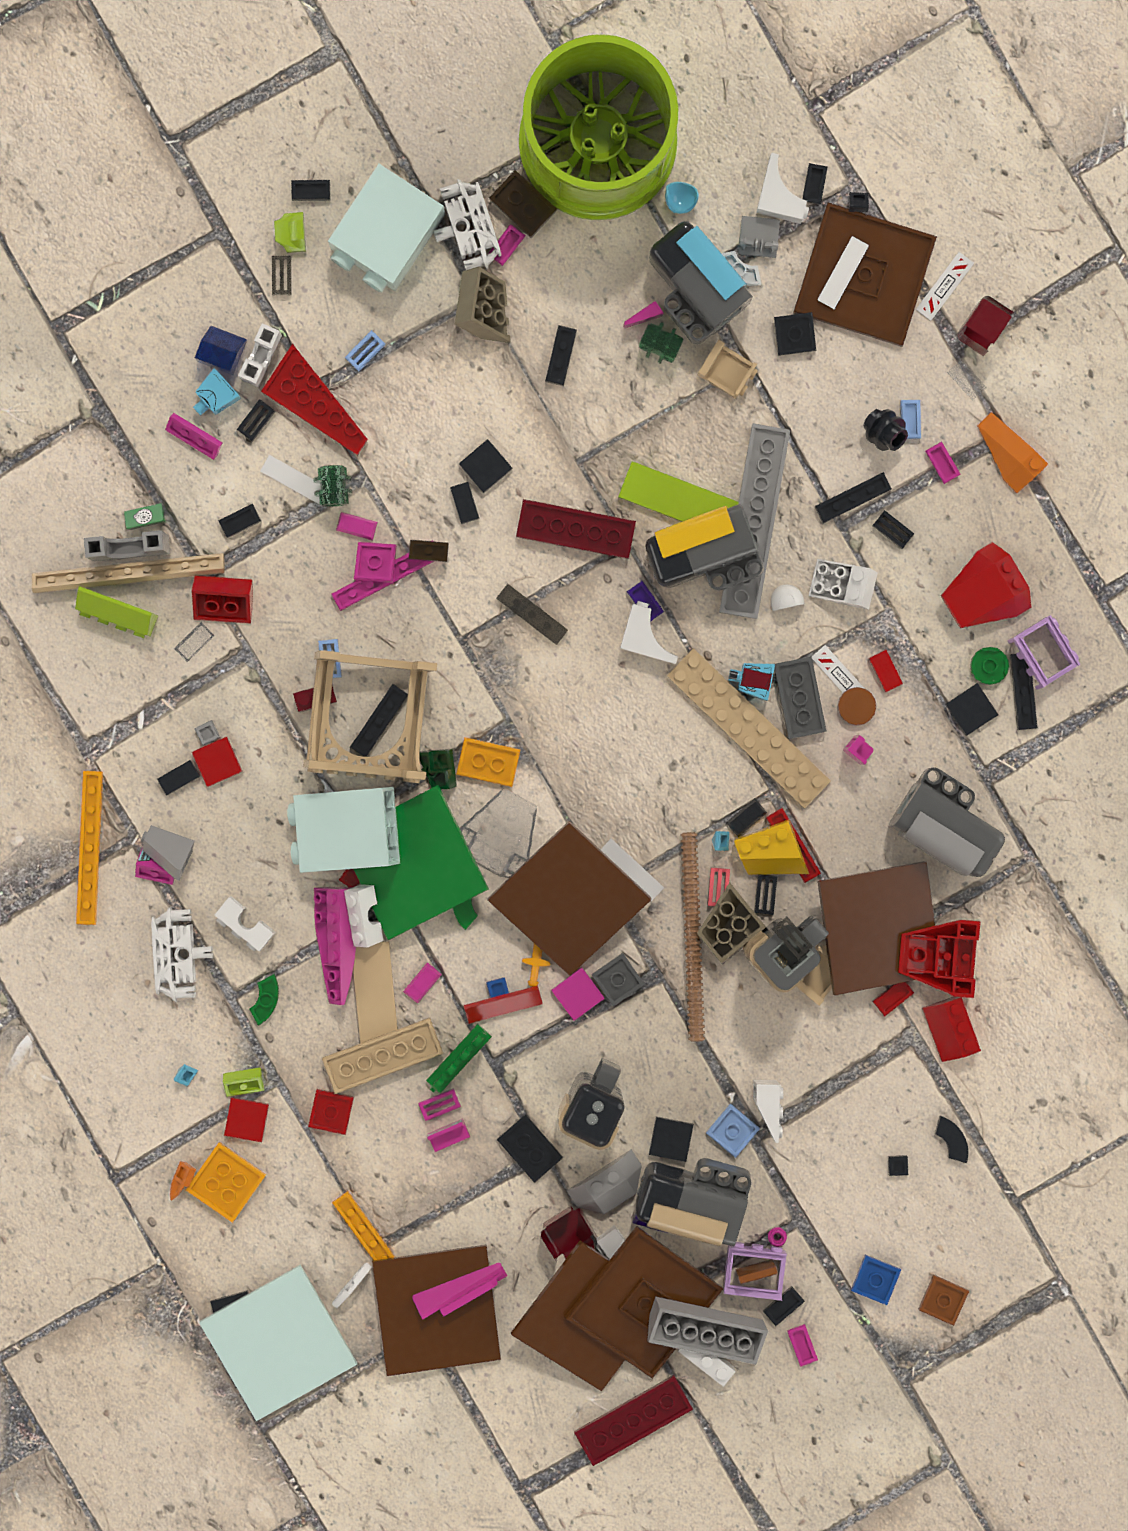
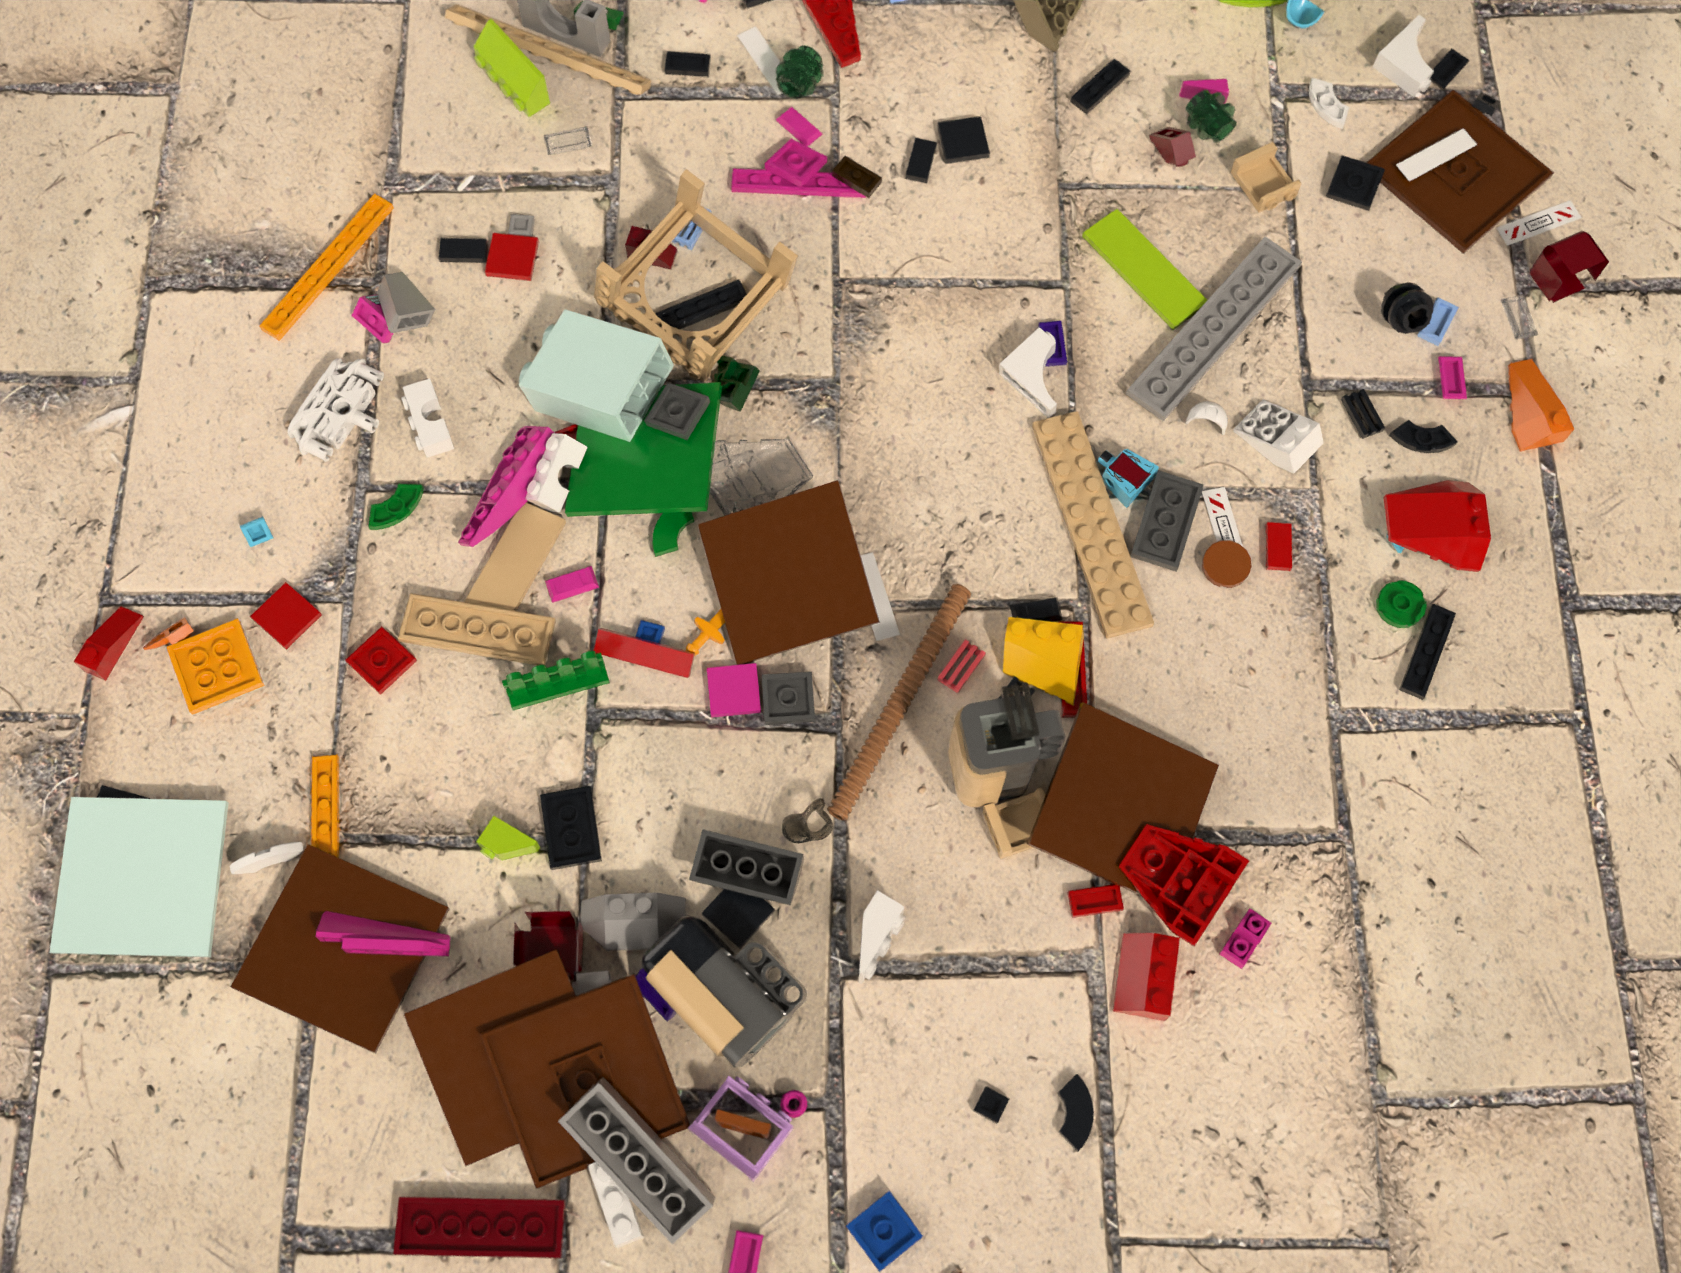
camera: 30 degrees right, 20 degrees down
red slope [192,576,253,624] -> none
lime slope [223,1068,264,1097] -> none
dark pink tile [418,1088,461,1121] -> none
dark pink panel [427,1119,470,1152] -> none
light orange tile [456,737,520,787] -> none
clear smoke tile [496,583,568,645] -> none
dark red plate [516,499,636,559] -> none
black piece [558,1058,625,1150] -> none
piece [645,504,764,591] -> none
piece [649,221,753,344] -> none
dark tan wedge [697,882,767,964] -> none
light blue tile [706,1103,760,1158] -> none
medium azure slope [712,831,729,851] -> none
light grey hinge [738,216,780,258] -> none
black tile [763,1286,805,1326] -> none
black tile [815,472,892,524] -> none
dark pink panel [843,735,874,765] -> none
dark grey piece [889,767,1005,877] -> none
black tile [945,683,999,736] -> none
lavender window [1007,615,1080,690] -> none
none -> red slope [73,606,144,681]
none -> lime slope [476,816,540,861]
none -> dark grey plate [644,383,711,440]
none -> dark grey slope [689,829,804,906]
none -> clear smoke piece [782,798,833,844]
none -> dark red slope [1149,127,1196,167]
none -> dark pink slope [1220,908,1272,969]
none -> black tile [1389,420,1458,453]

